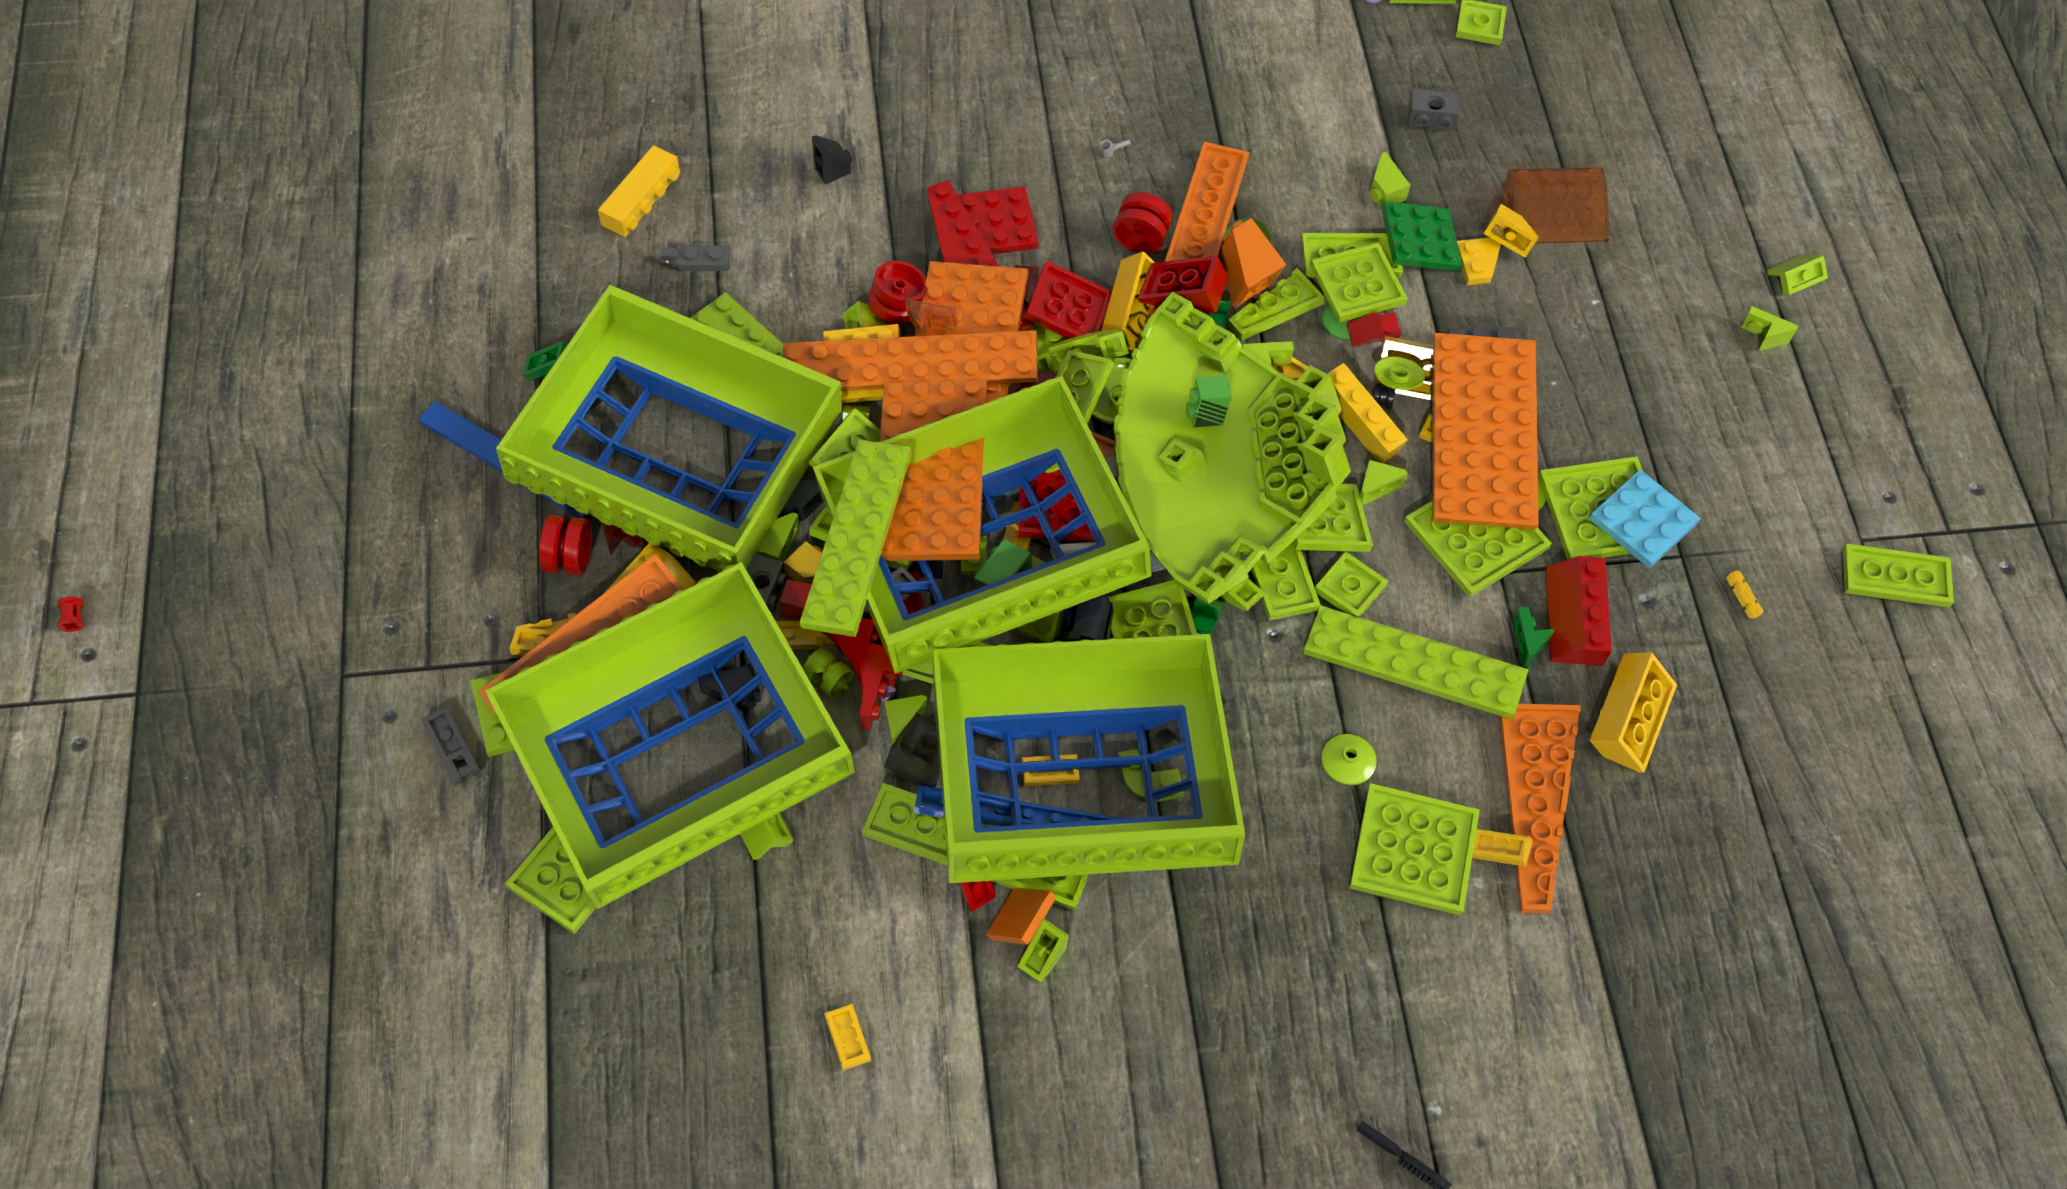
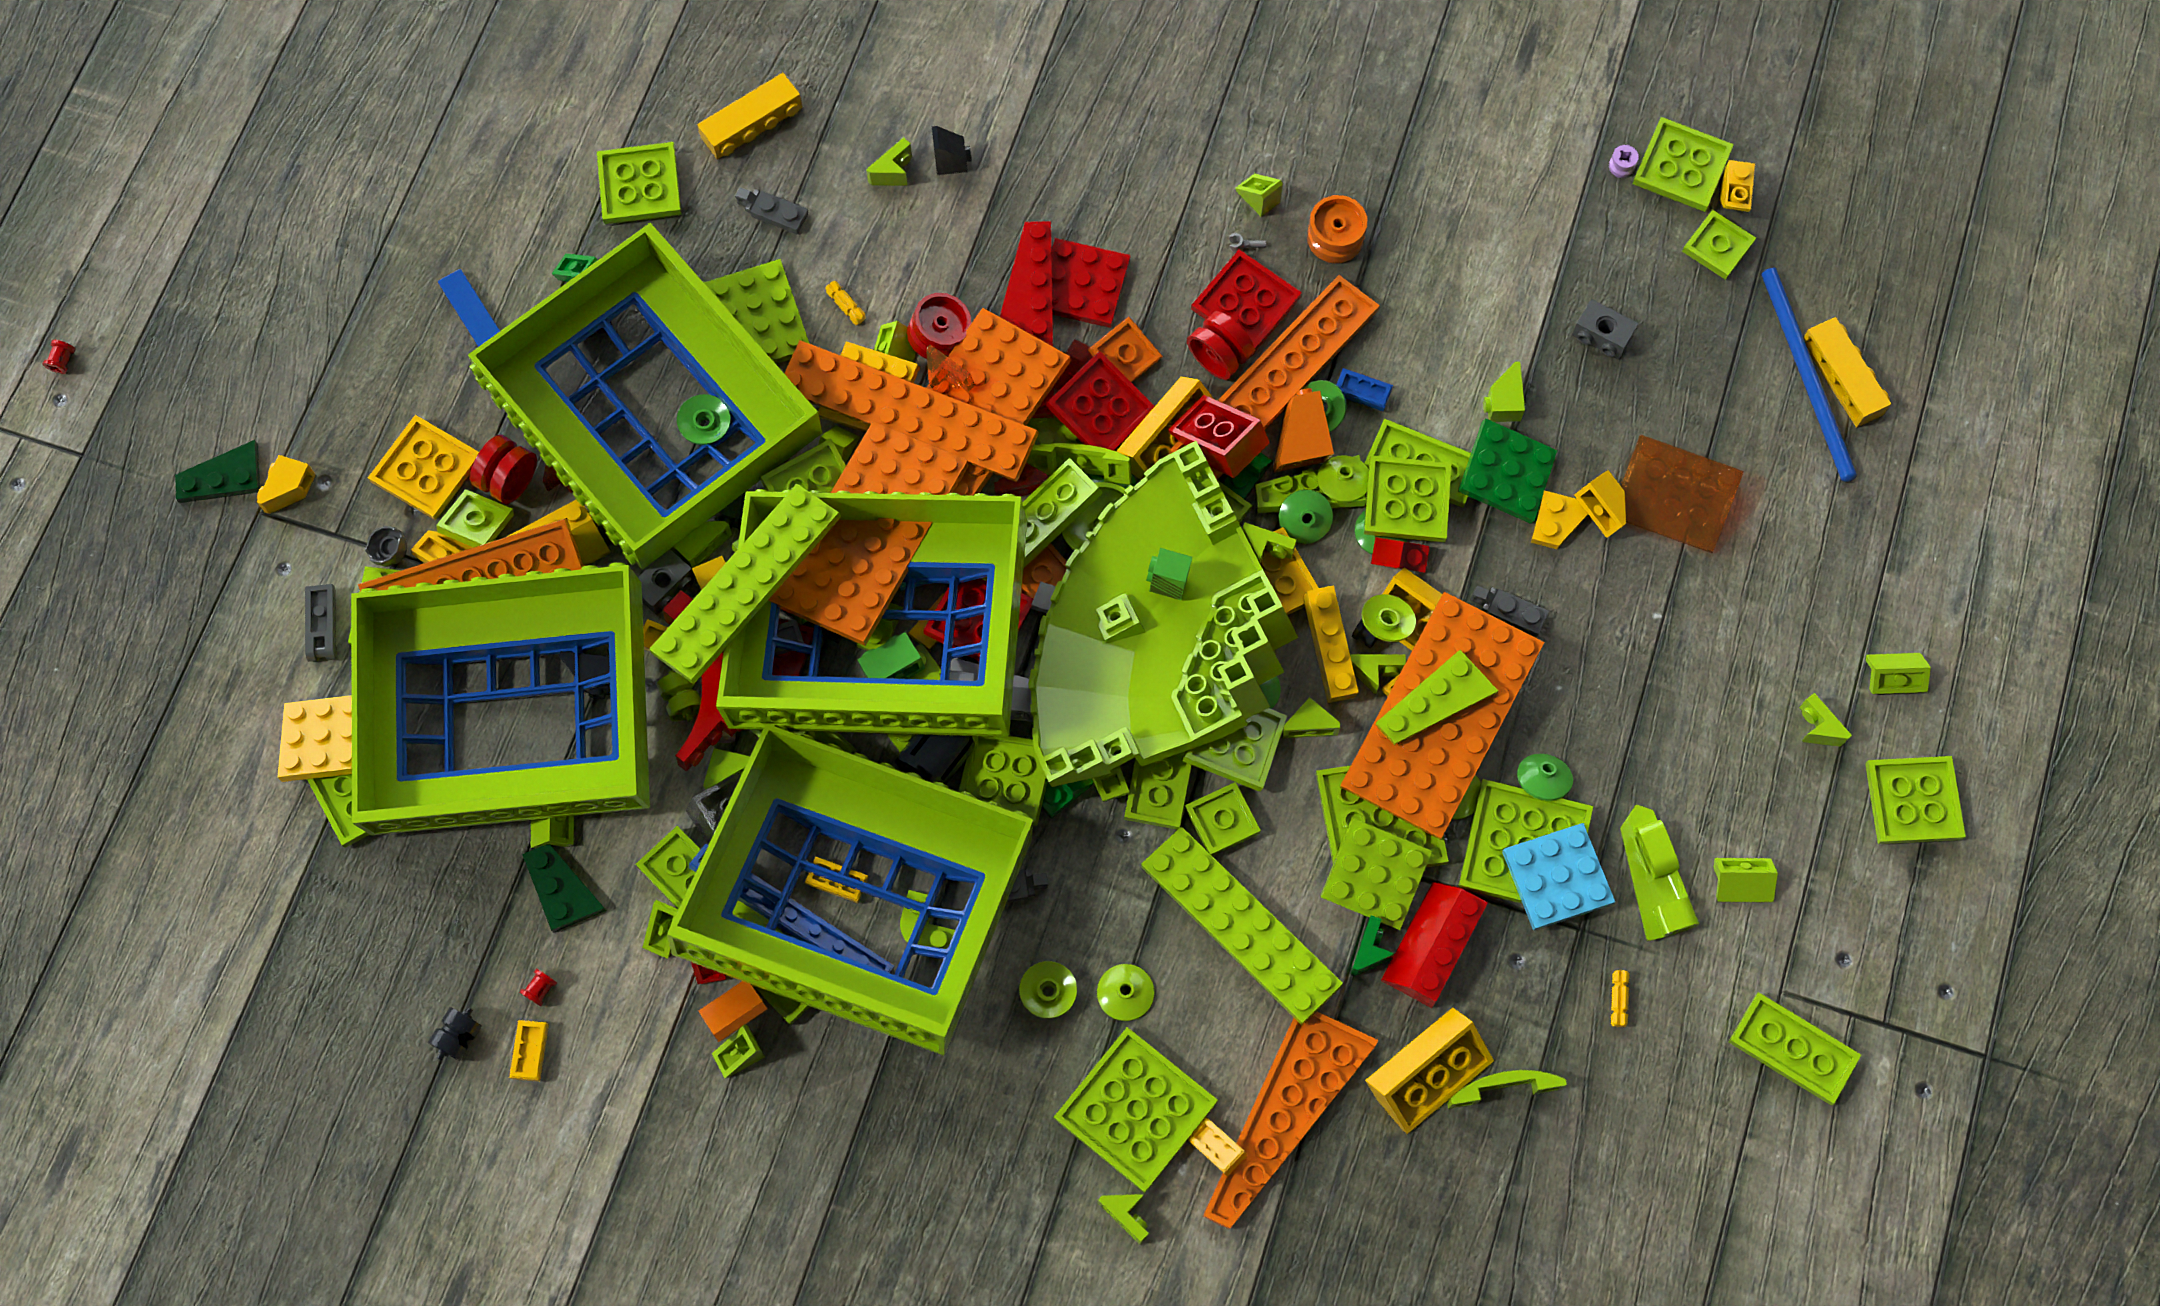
camera: 30 degrees right, 10 degrees up
none -> dark green wing [175,439,260,503]
none -> yellow slope [257,455,316,514]
none -> yellow plate [278,695,352,782]
none -> dark grey hair [365,526,407,567]
none -> yellow plate [368,415,479,521]
none -> black wheel [427,1007,482,1061]
none -> lime plate [436,489,513,547]
none -> red bush [519,968,557,1007]
none -> dark green wing [522,844,607,933]
none -> lime plate [596,142,682,224]
none -> lime slope [642,900,679,959]
none -> bright green dish [677,394,731,445]
none -> yellow axle [825,281,866,325]
none -> lime slope [866,137,912,186]
none -> lime dish [1019,961,1077,1019]
none -> orange tile [1088,316,1163,383]
none -> lime slope [1098,1194,1149,1245]
none -> red plate [1191,249,1302,353]
none -> lime slope [1235,173,1283,217]
none -> bright green dish [1279,489,1333,544]
none -> orange wheel [1307,195,1367,263]
none -> lime dish [1317,455,1369,503]
none -> lime plate [1320,818,1432,930]
none -> blue plate [1336,368,1393,412]
none -> lime slope [1350,654,1406,694]
none -> lime wing [1375,650,1498,746]
none -> lime slope [1447,1070,1567,1109]
none -> bright green dish [1517,754,1573,801]
none -> lime panel [1620,804,1700,941]
none -> lime panel [1713,858,1778,902]
none -> blue piece [1761,268,1857,482]
none -> yellow brick [1803,317,1891,428]
none -> lime plate [1865,756,1966,844]

